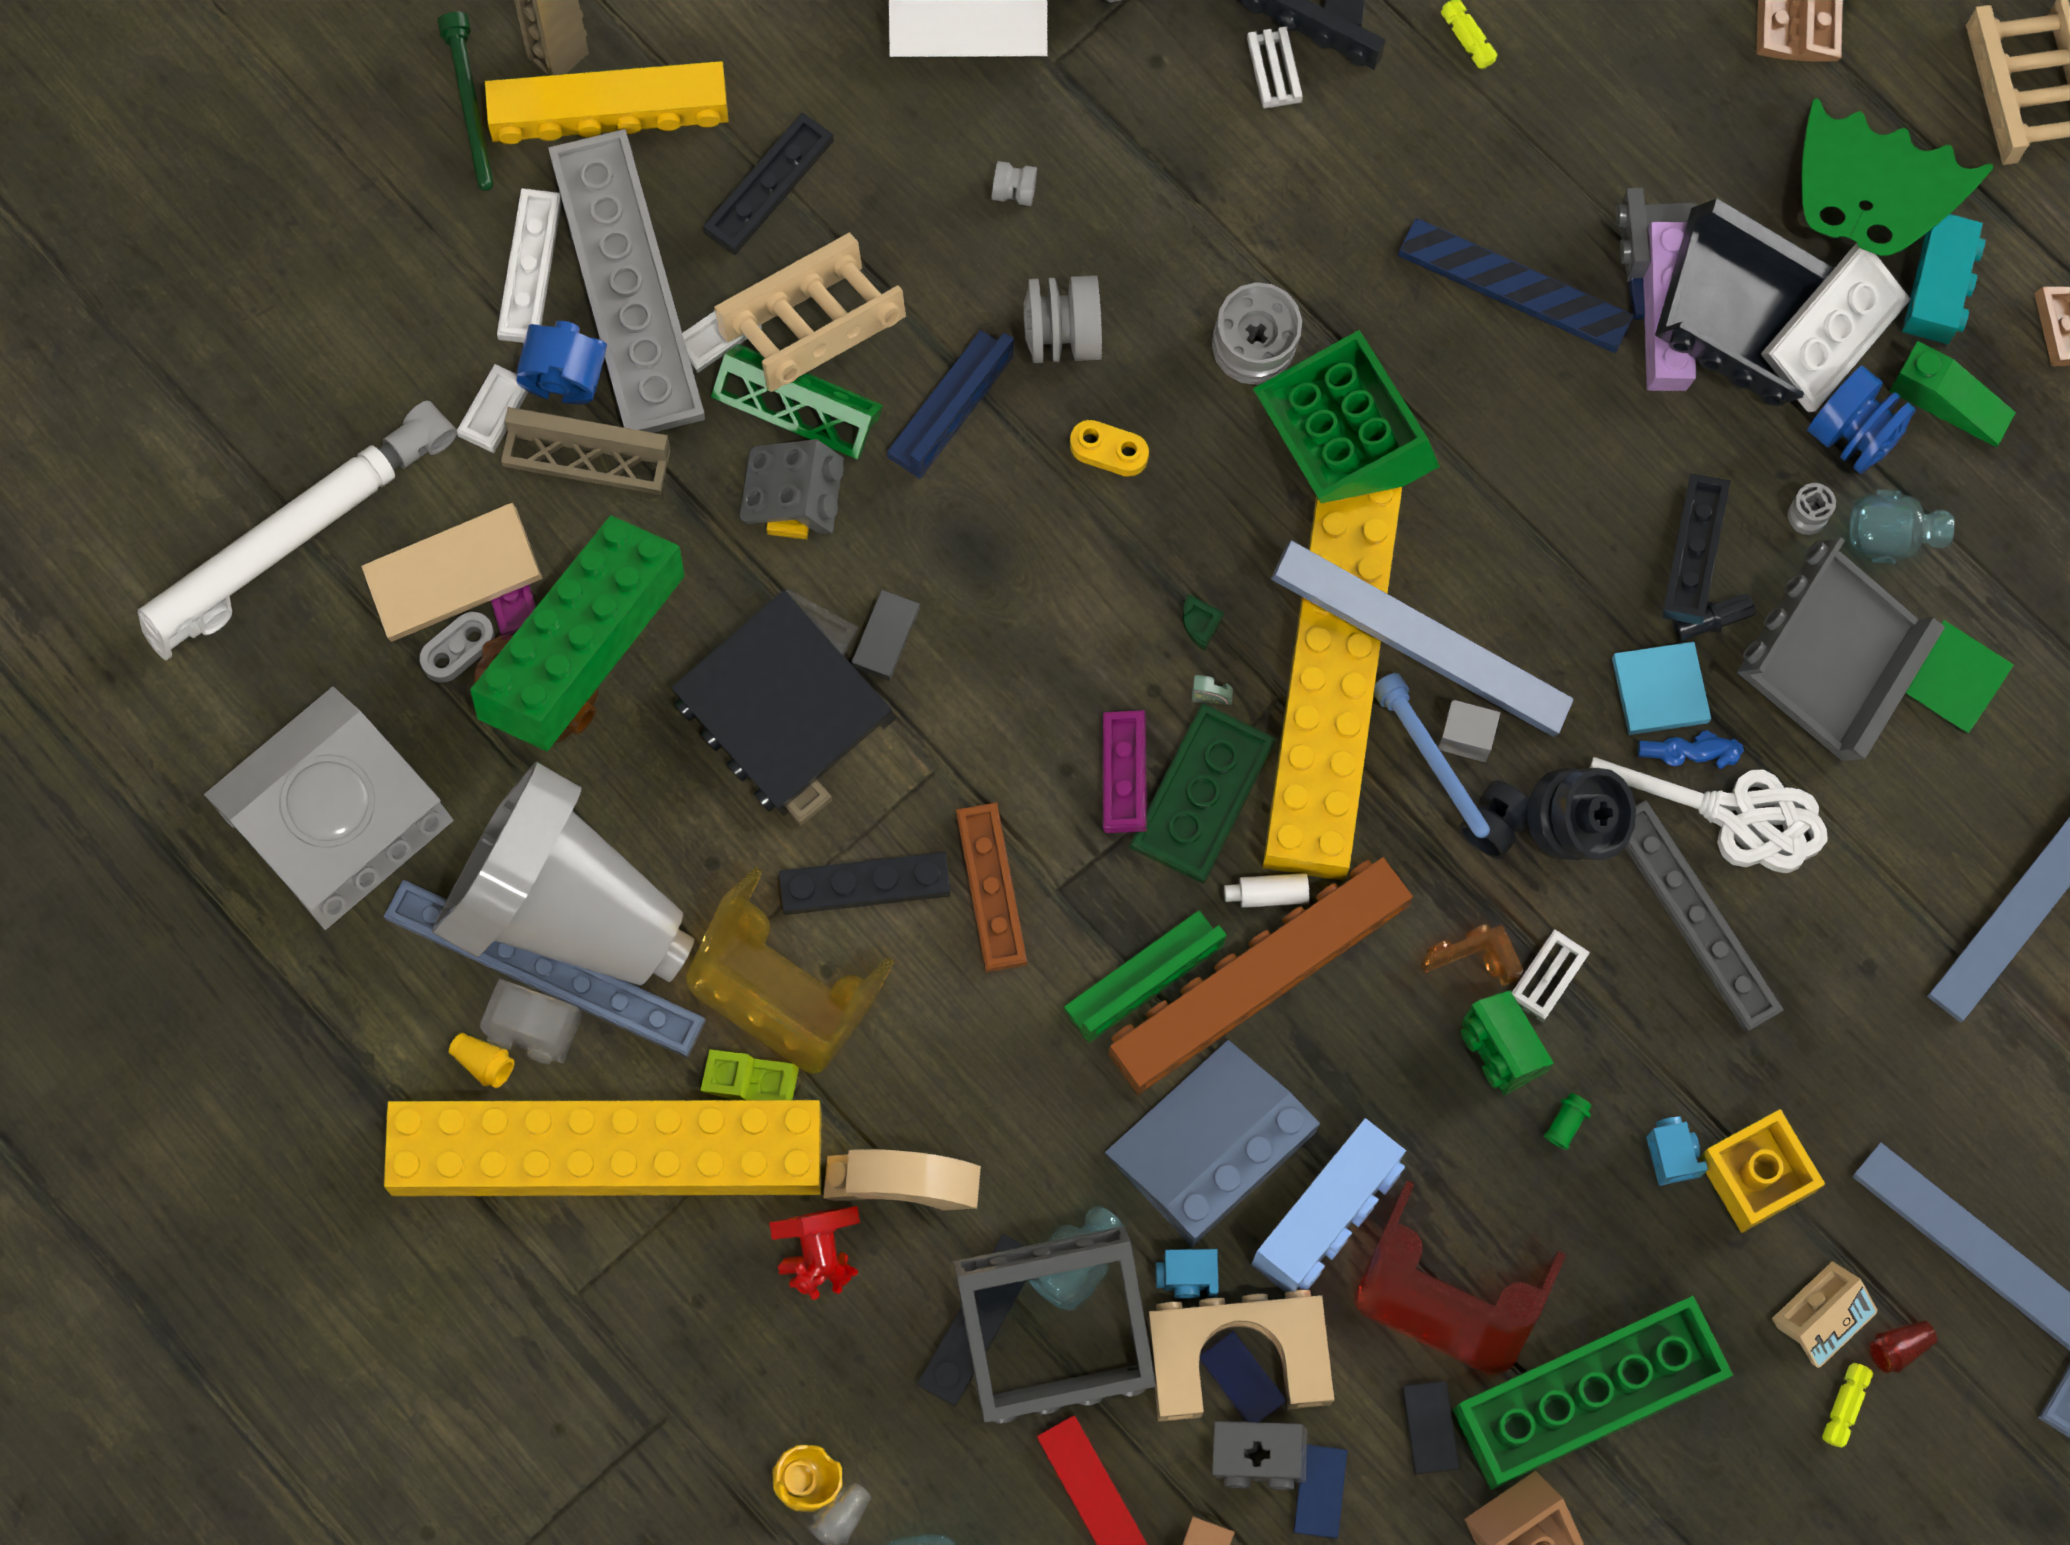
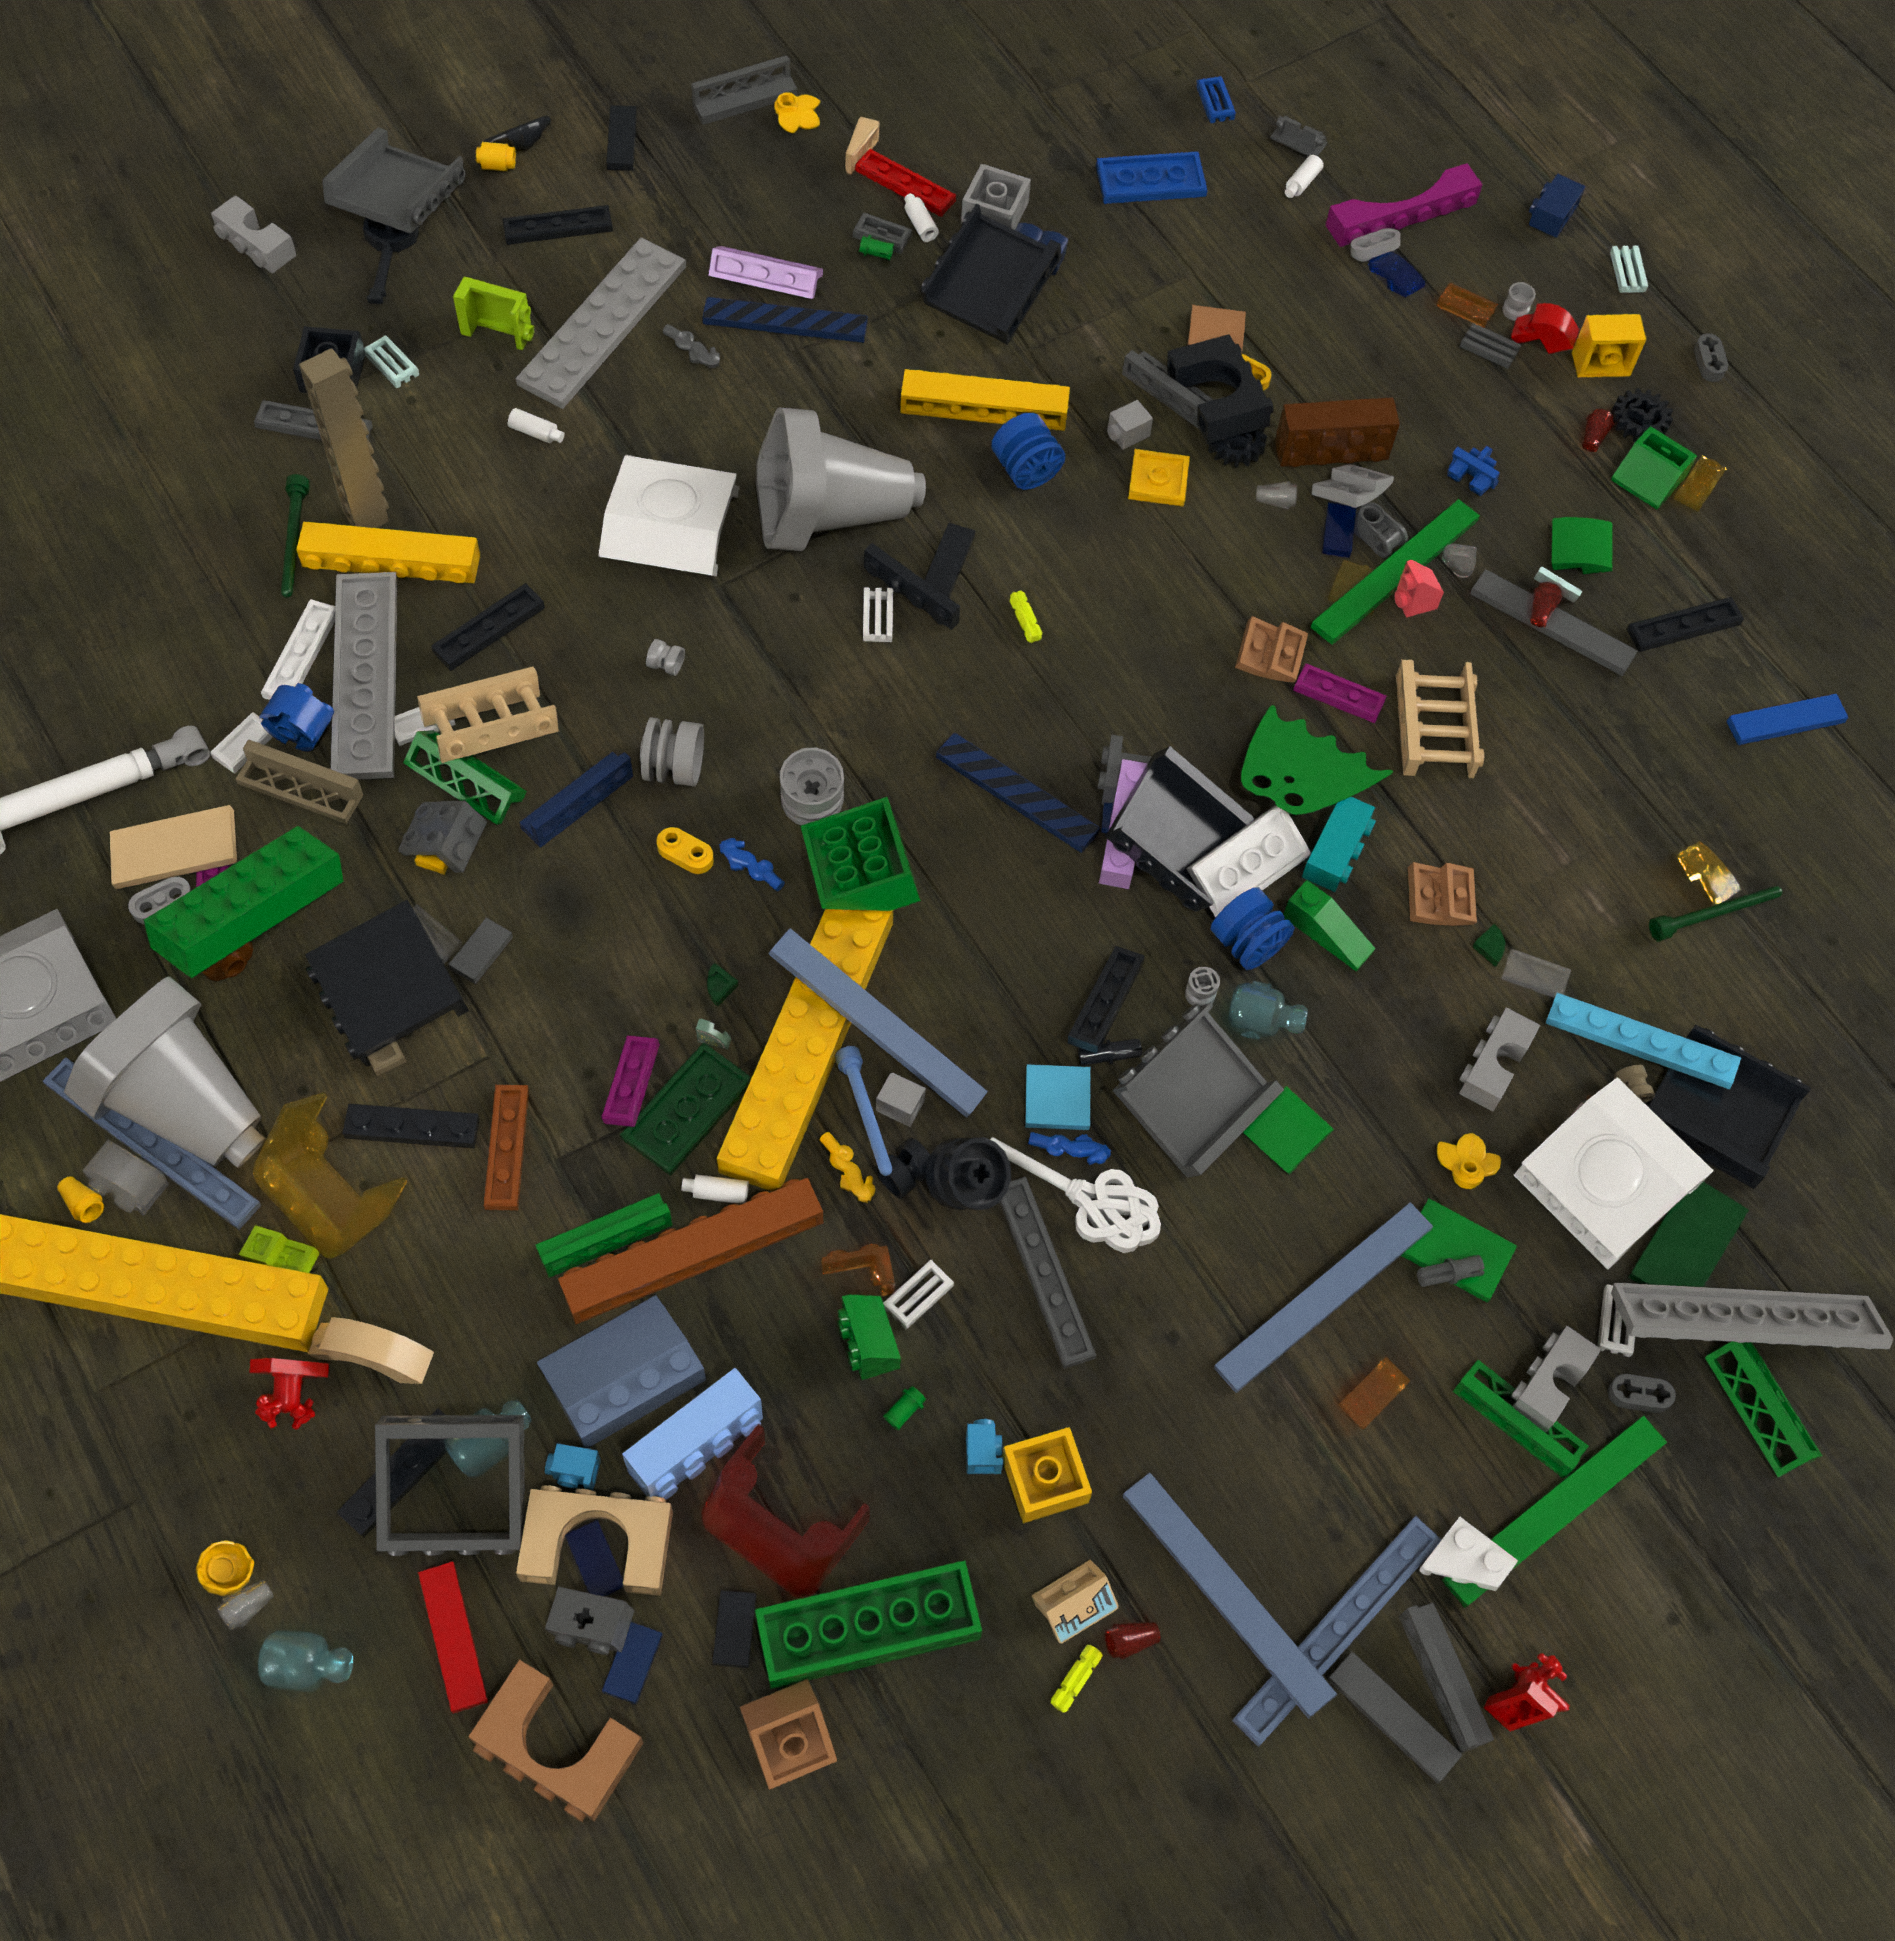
camera: 10 degrees right, 10 degrees down
none -> blue animal [719,838,785,891]
none -> yellow animal [819,1132,876,1203]
none -> magenta tile [1293,663,1387,723]

